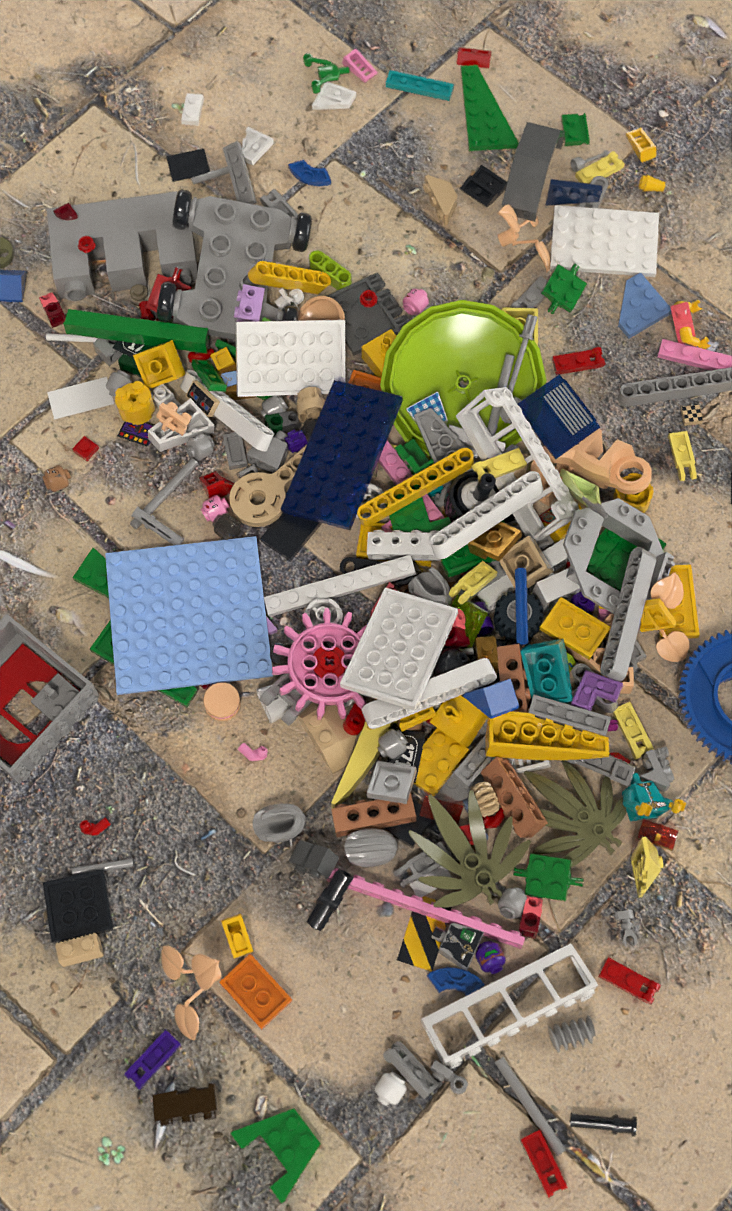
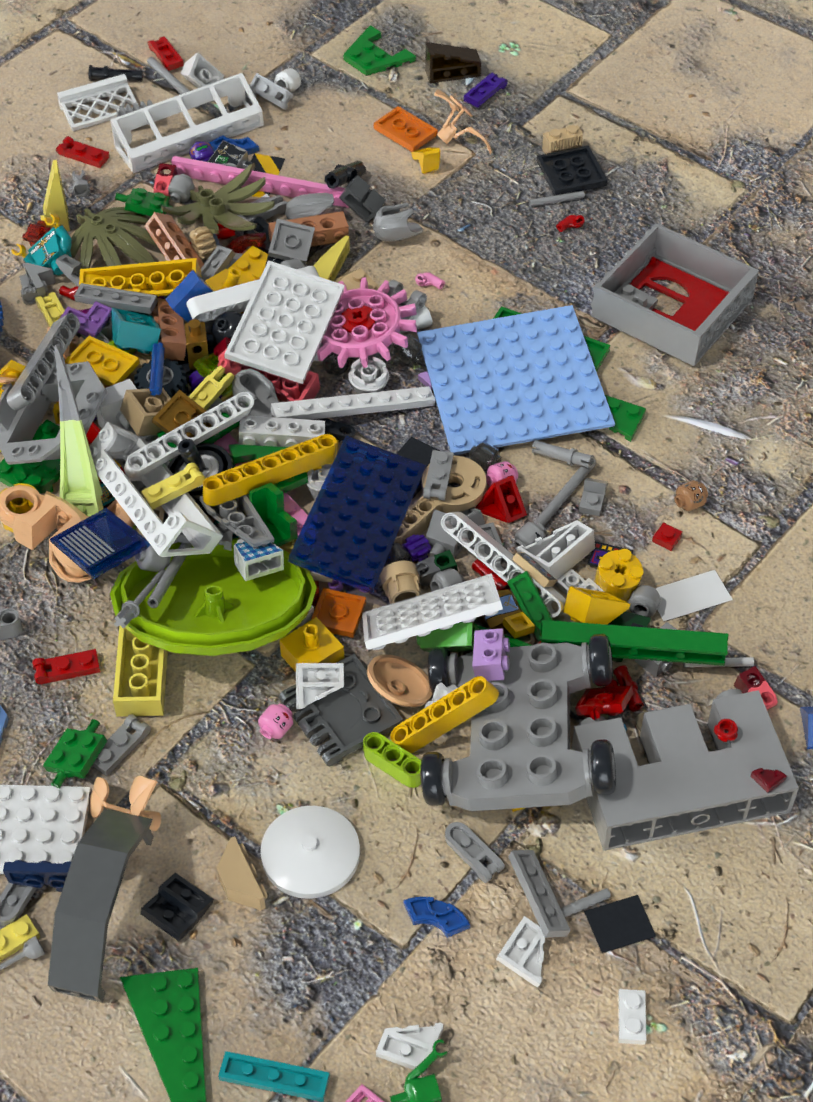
camera: 175 degrees right, 15 degrees down
light nougat hips [156,401,192,436] -> none
light nougat head [203,682,241,721] -> none
red plate [360,290,377,308] -> none
green plate [561,113,590,146] -> none
none -> white fence [57,74,139,131]
none -> white slope [181,52,224,88]
none -> white dish [261,806,360,899]
none -> white wing [296,663,344,709]
none -> light grey plate [423,450,454,501]
none -> light grey slope [579,478,608,516]

